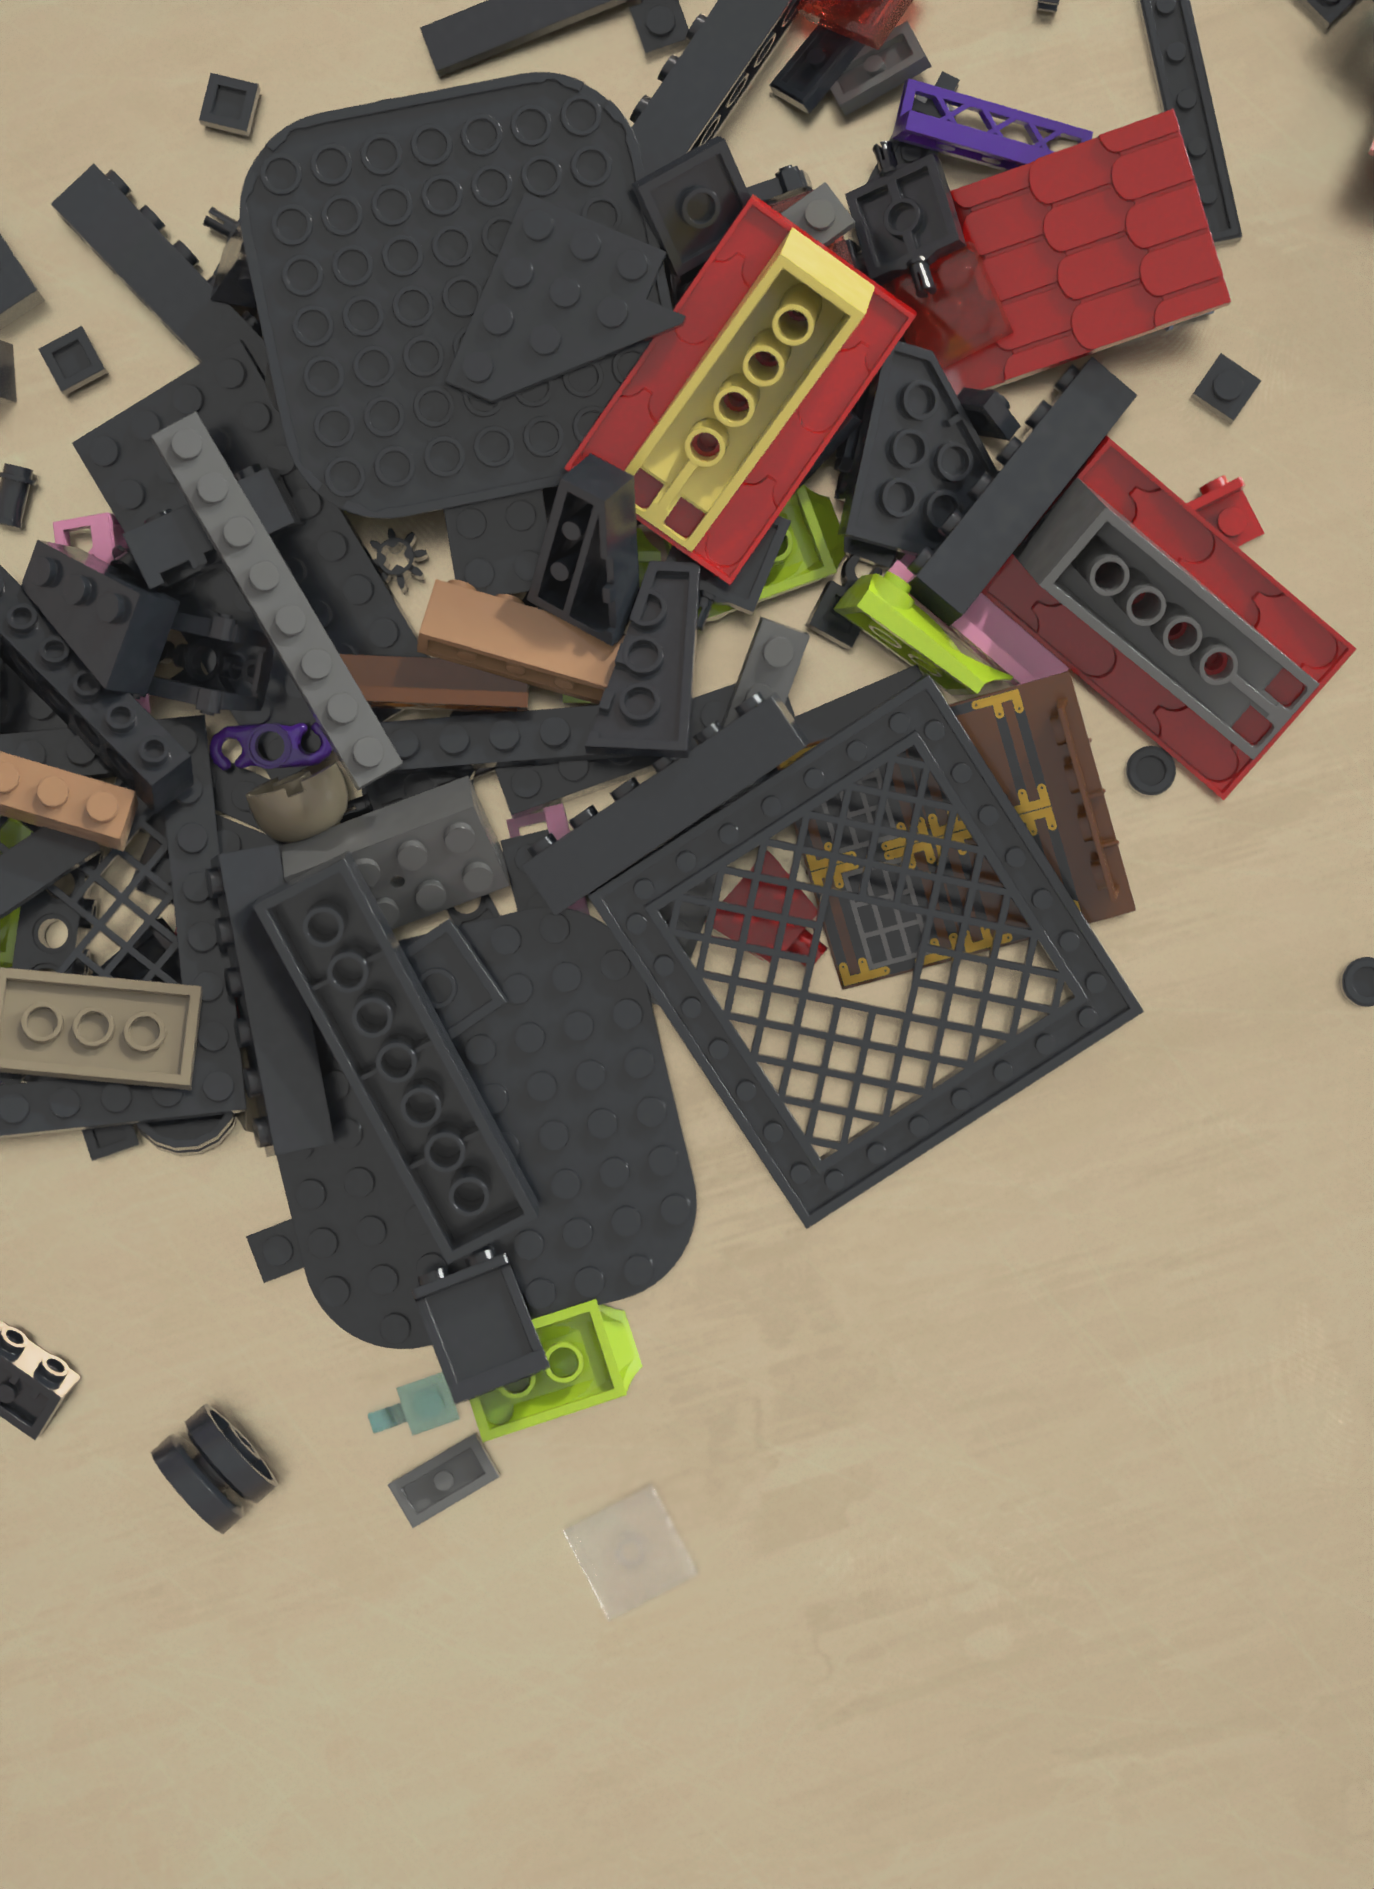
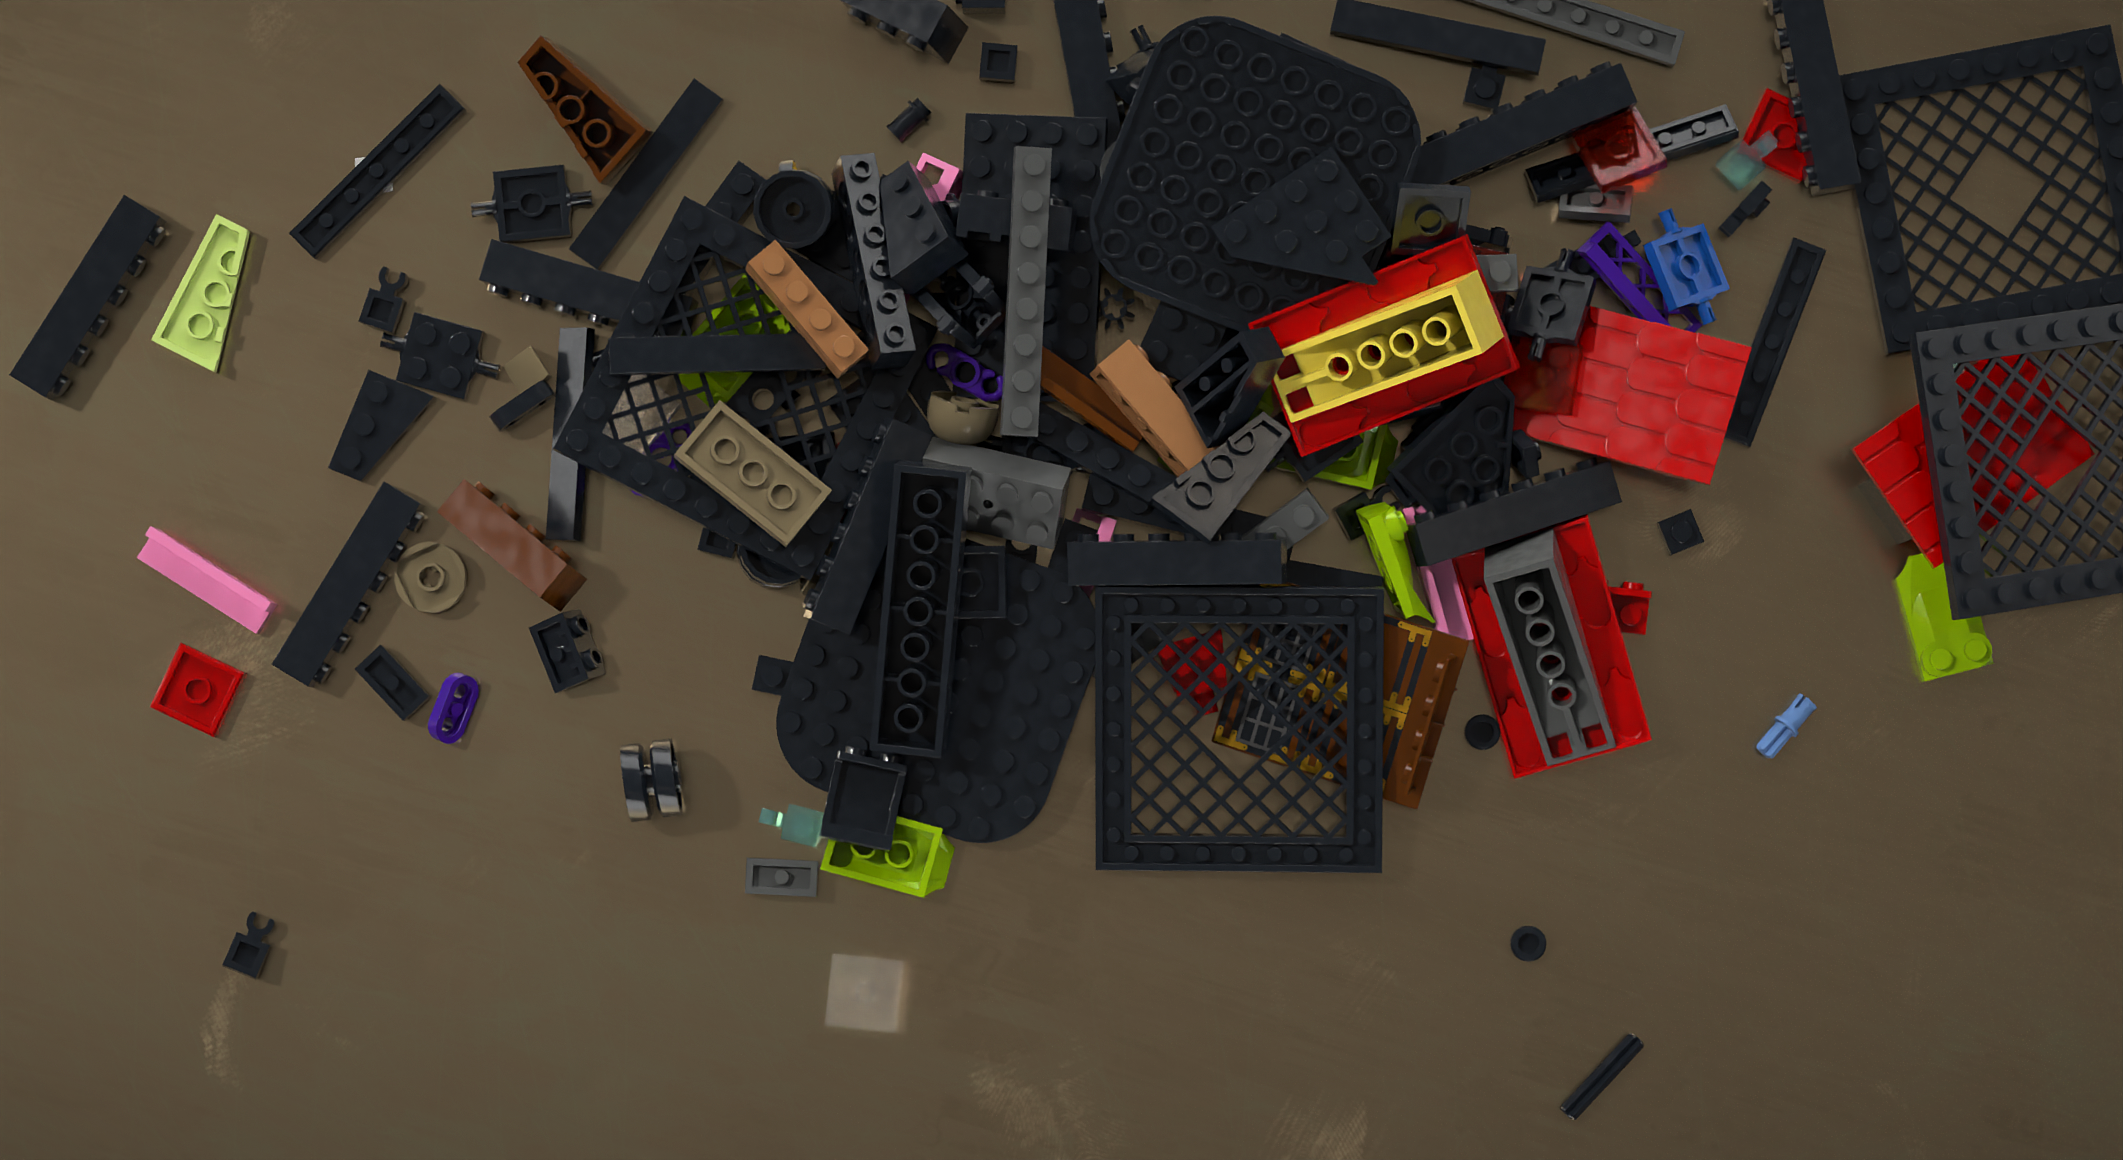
camera: 30 degrees right, 0 degrees up
none -> blue plate [1643,208,1730,326]

